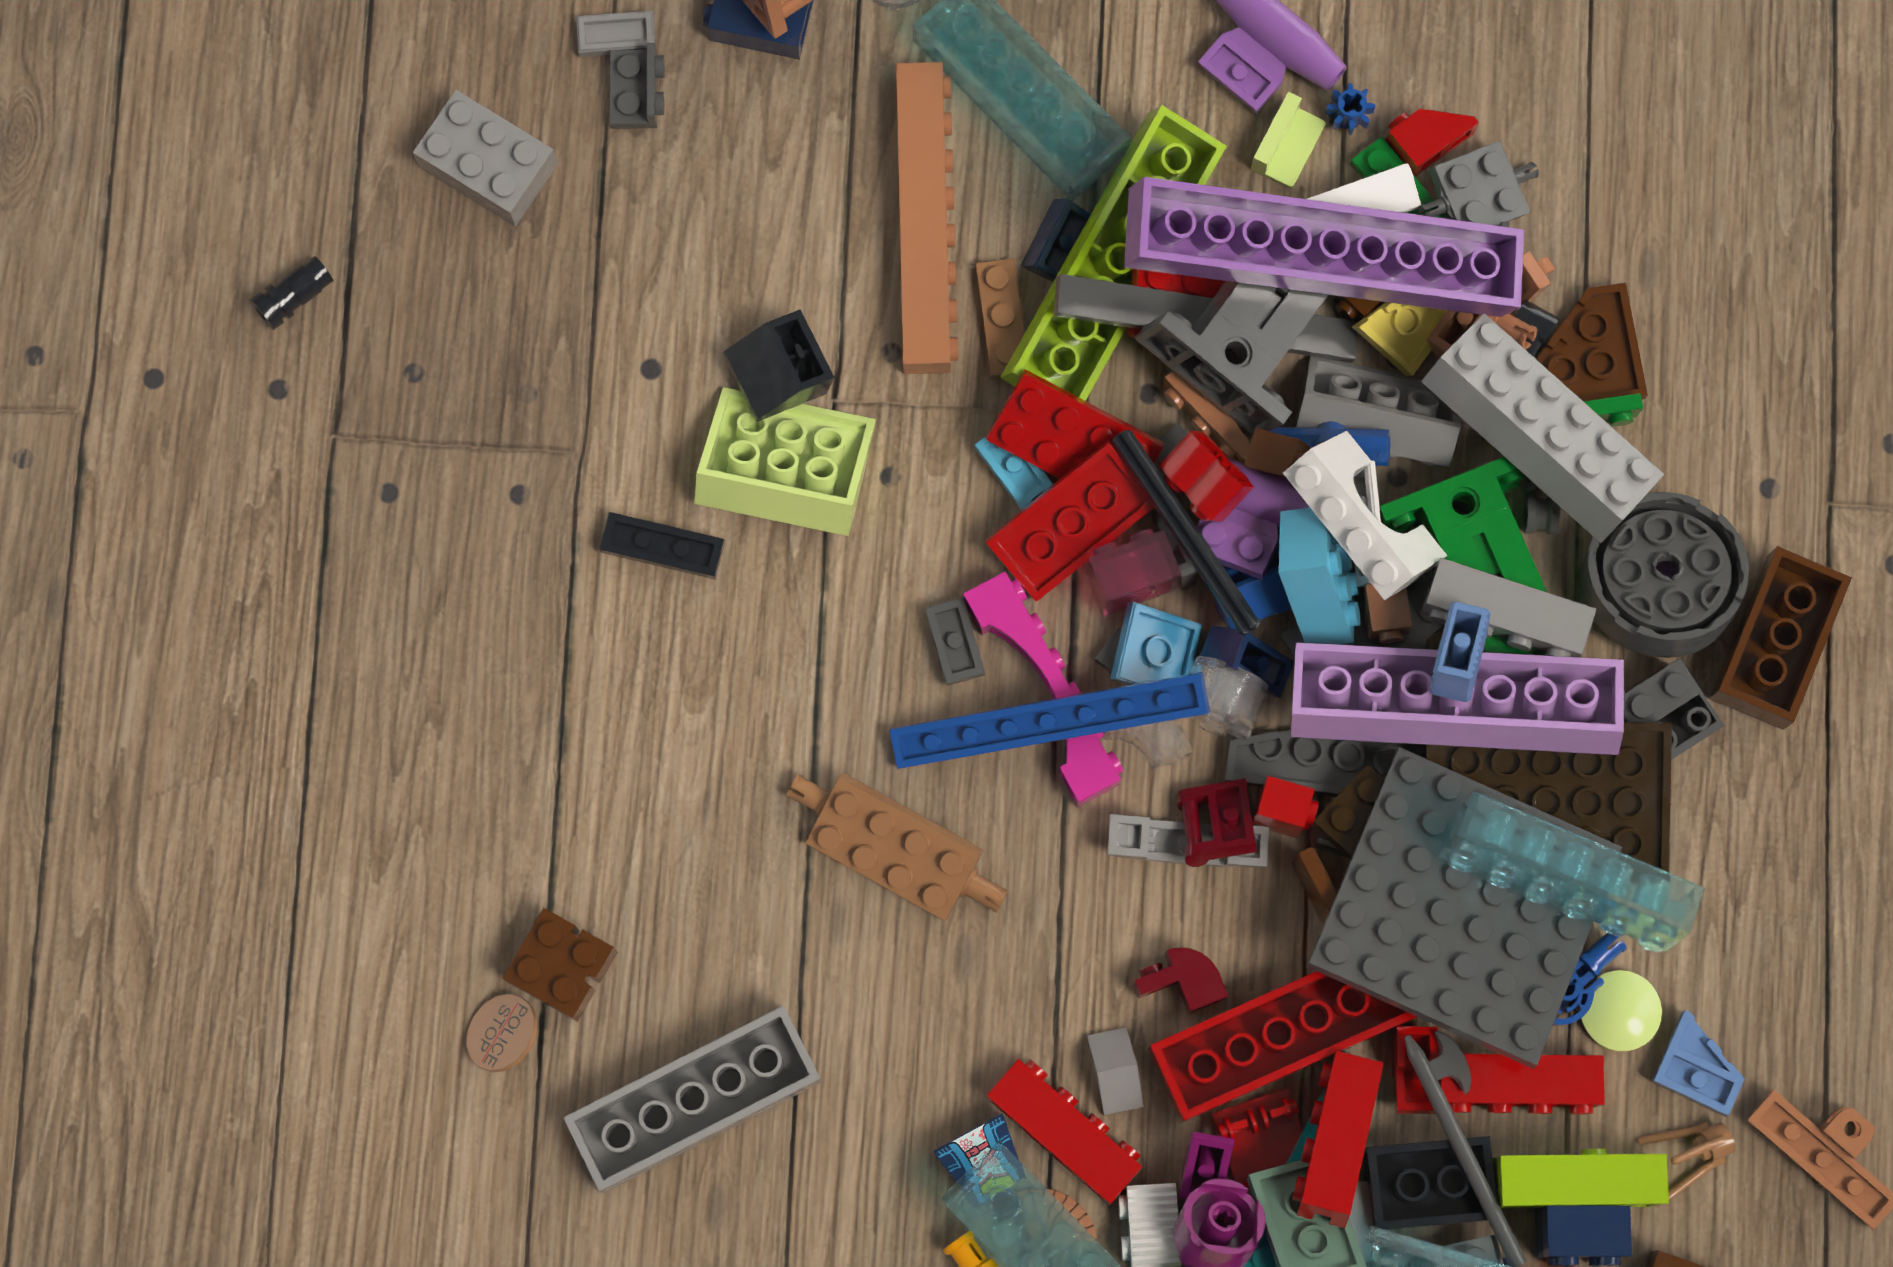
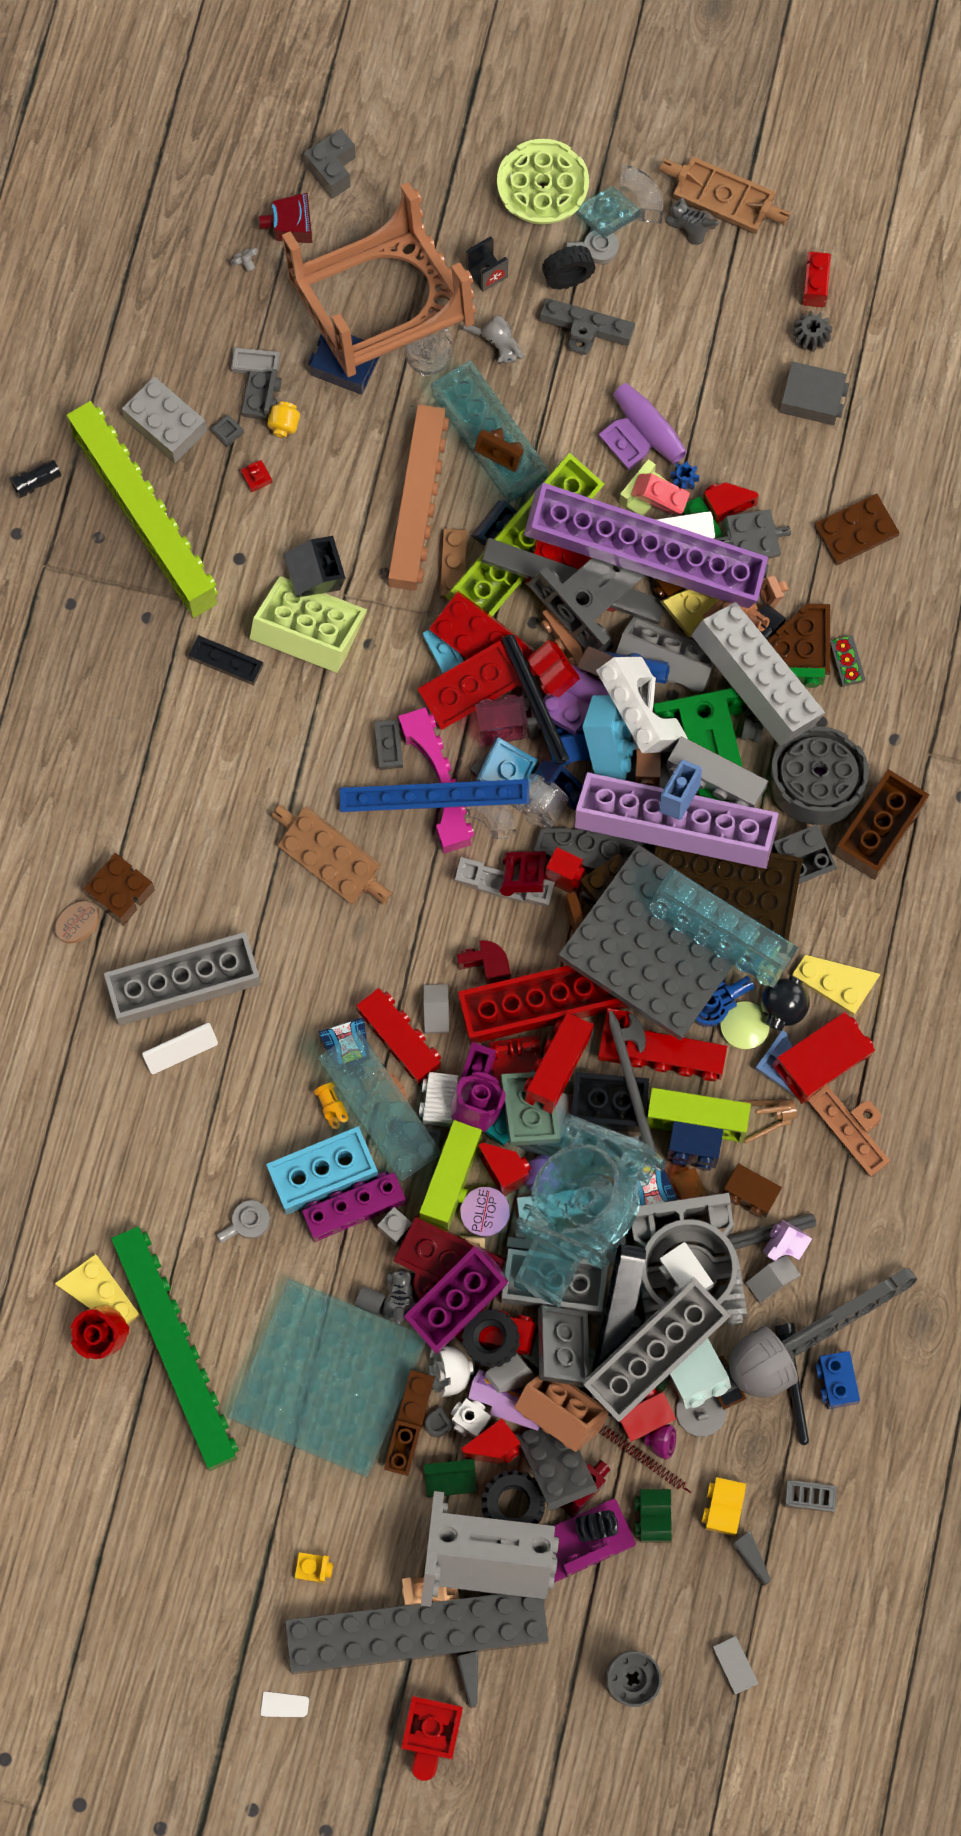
camera: 10 degrees right, 5 degrees down
none -> lime brick [67,401,218,618]
none -> white slope [142,1023,218,1074]
none -> dark grey tile [211,414,244,447]
none -> red tile [241,460,273,493]
none -> yellow head [267,401,300,438]
none -> reddish brown tile [474,428,524,472]
none -> coral brick [631,473,690,514]
none -> black brick [761,976,810,1032]
none -> red panel [772,1011,875,1104]
none -> light yellow wing [792,955,880,1016]
none -> reddish brown plate [814,494,900,566]
none -> tile [830,635,865,687]

